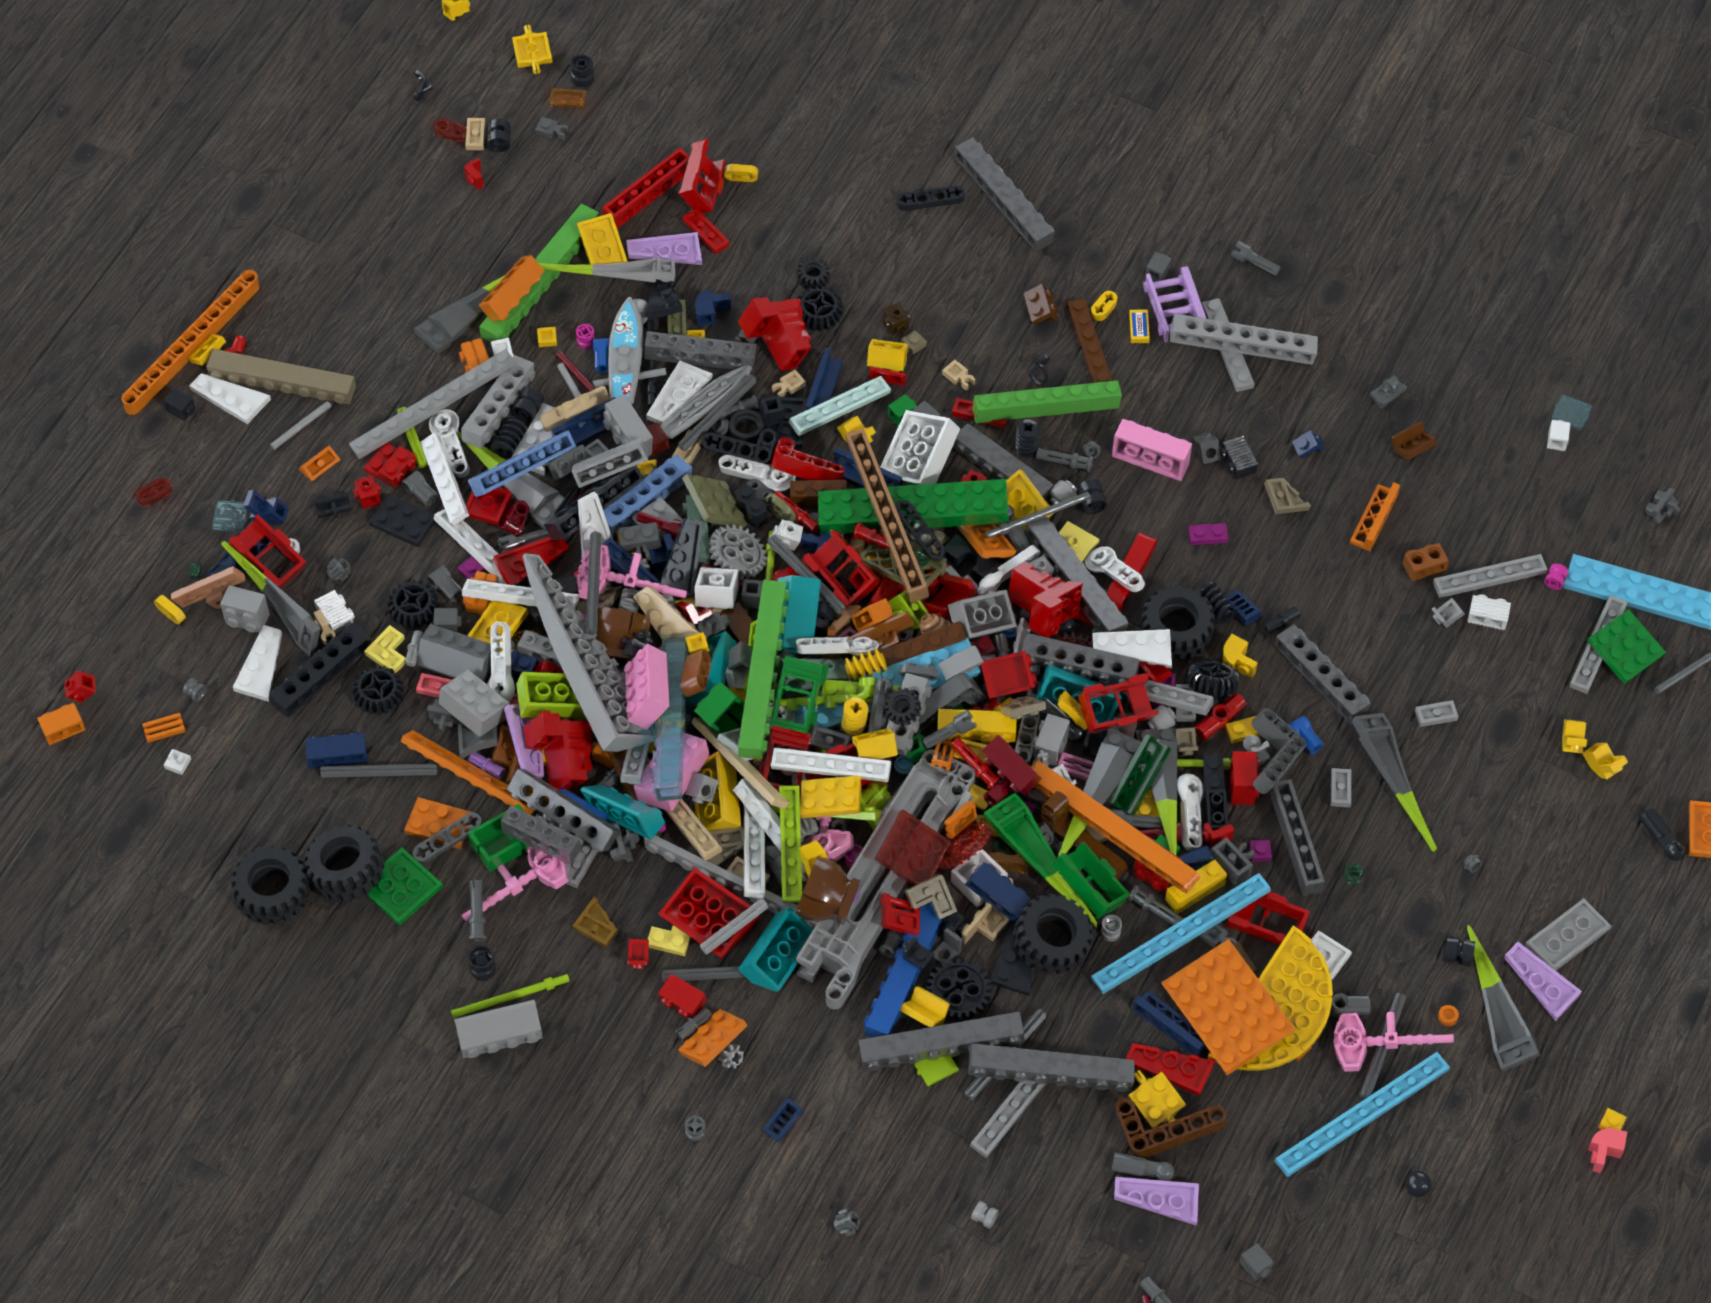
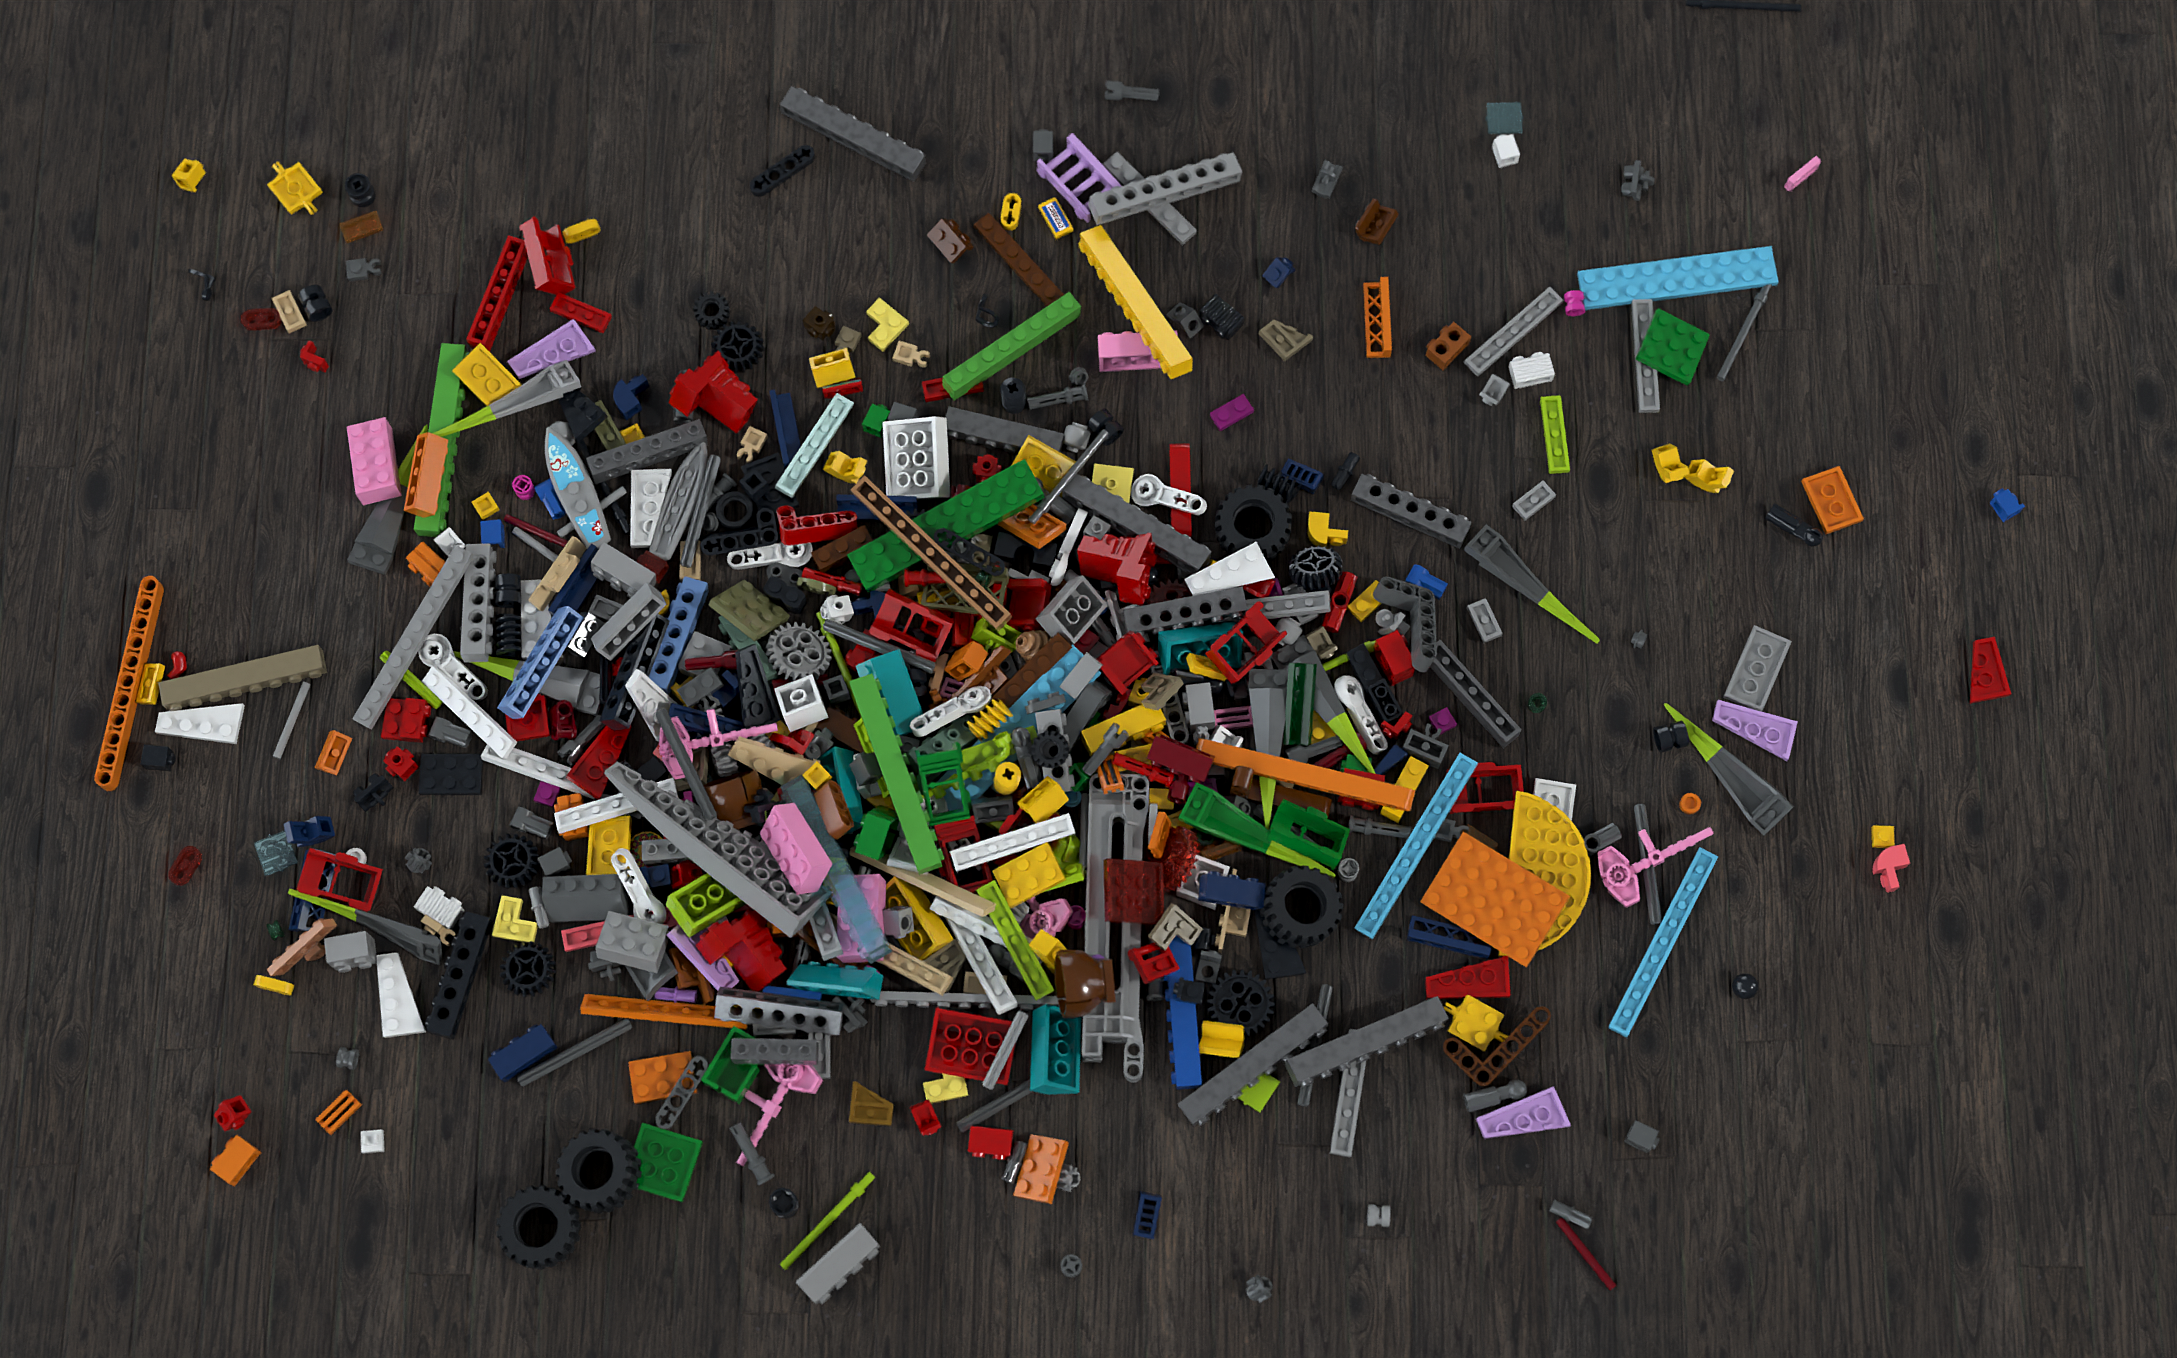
camera: 25 degrees left, 15 degrees up
none -> bright pink brick [347,417,402,505]
none -> blue panel [480,519,505,548]
none -> light yellow plate [866,298,909,352]
none -> yellow brick [1079,225,1192,379]
none -> lime plate [1540,395,1570,474]

